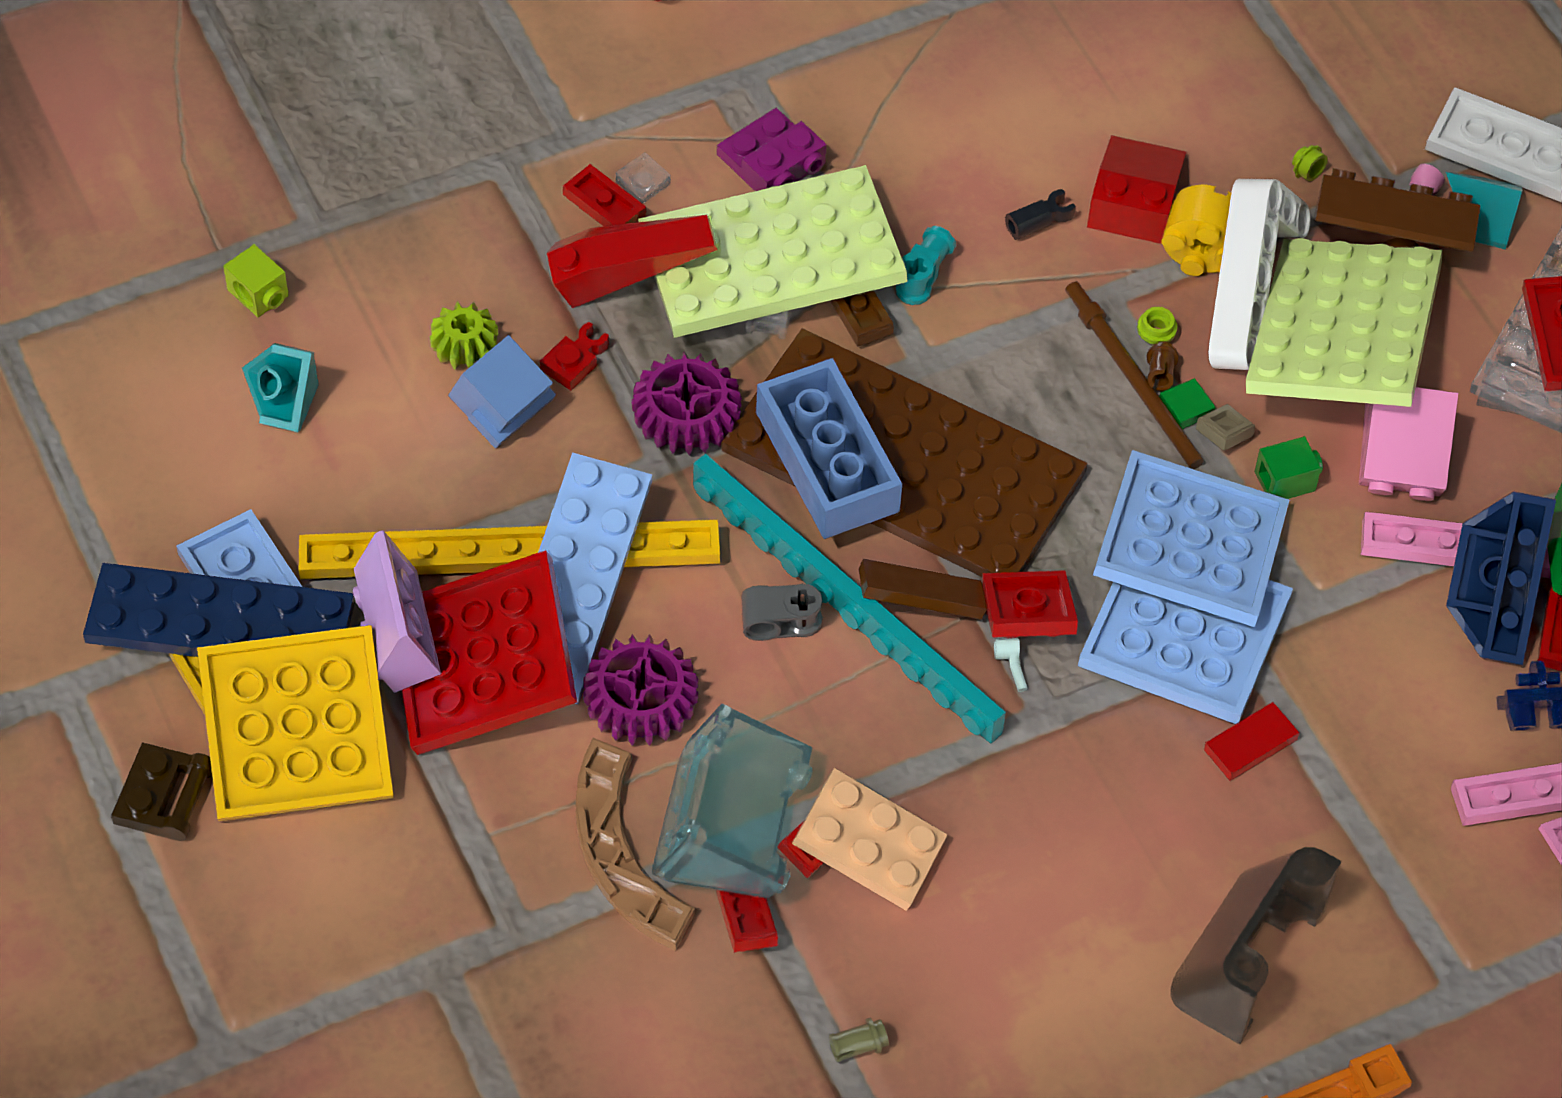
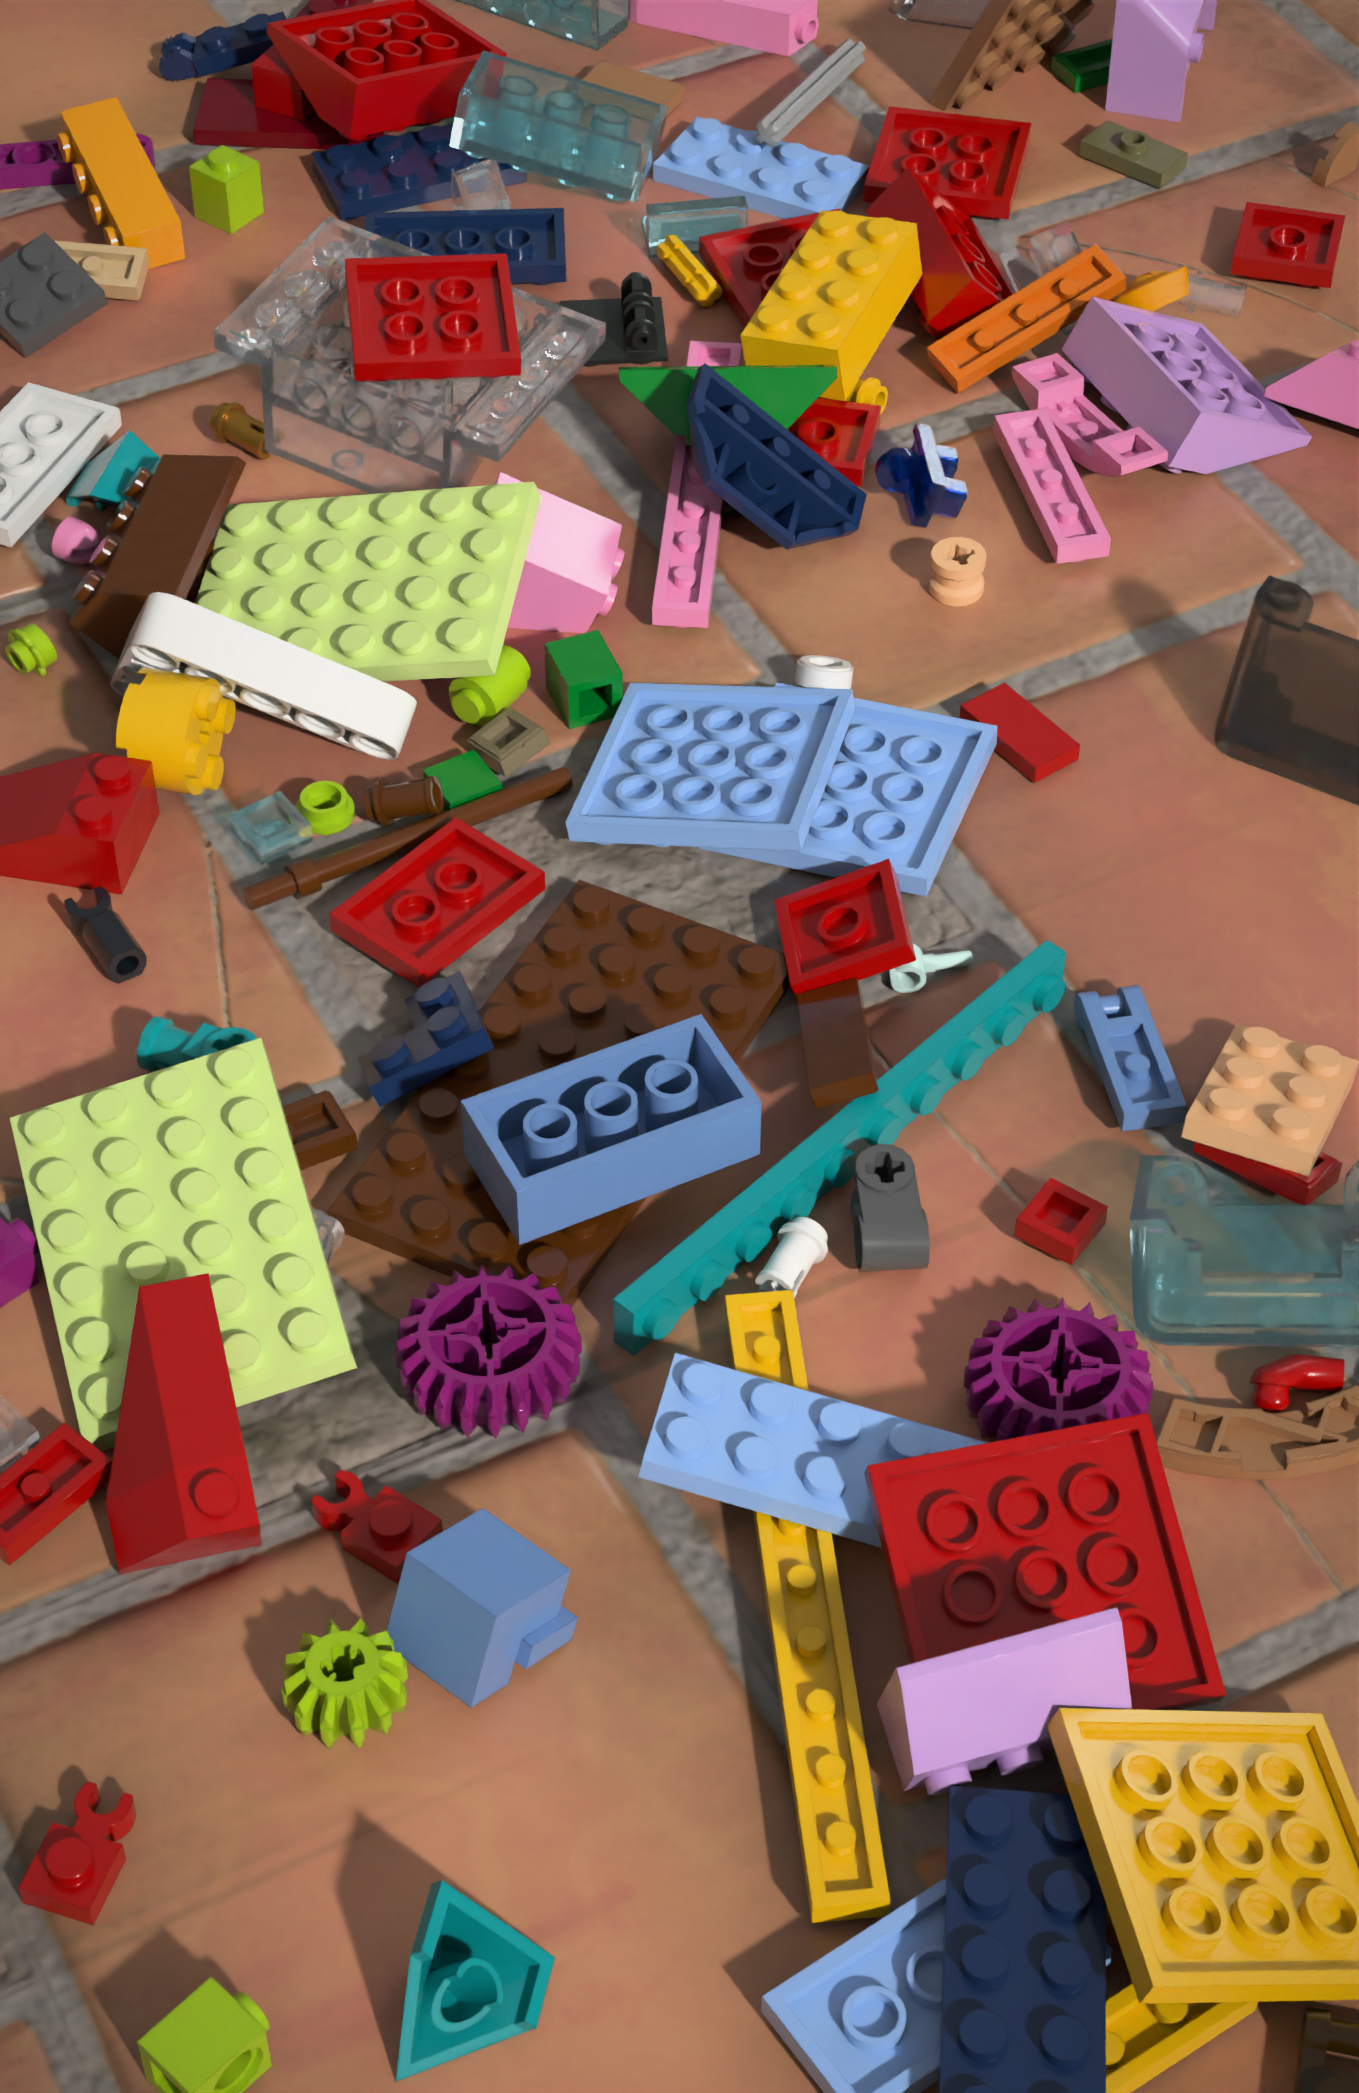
camera: 90 degrees left, 10 degrees down
none -> red plate [18,1781,136,1925]
none -> clear light blue plate [229,791,313,866]
none -> red plate [329,817,545,988]
none -> dark blue plate [358,971,494,1107]
none -> lime brick [449,645,531,727]
none -> white pin [755,1217,828,1299]
none -> white tile [794,655,854,689]
none -> light nougat wheel [929,537,987,607]
none -> red plate [1014,1177,1108,1265]
none -> medium blue plate [1074,985,1187,1132]
none -> red arm [1249,1354,1345,1411]

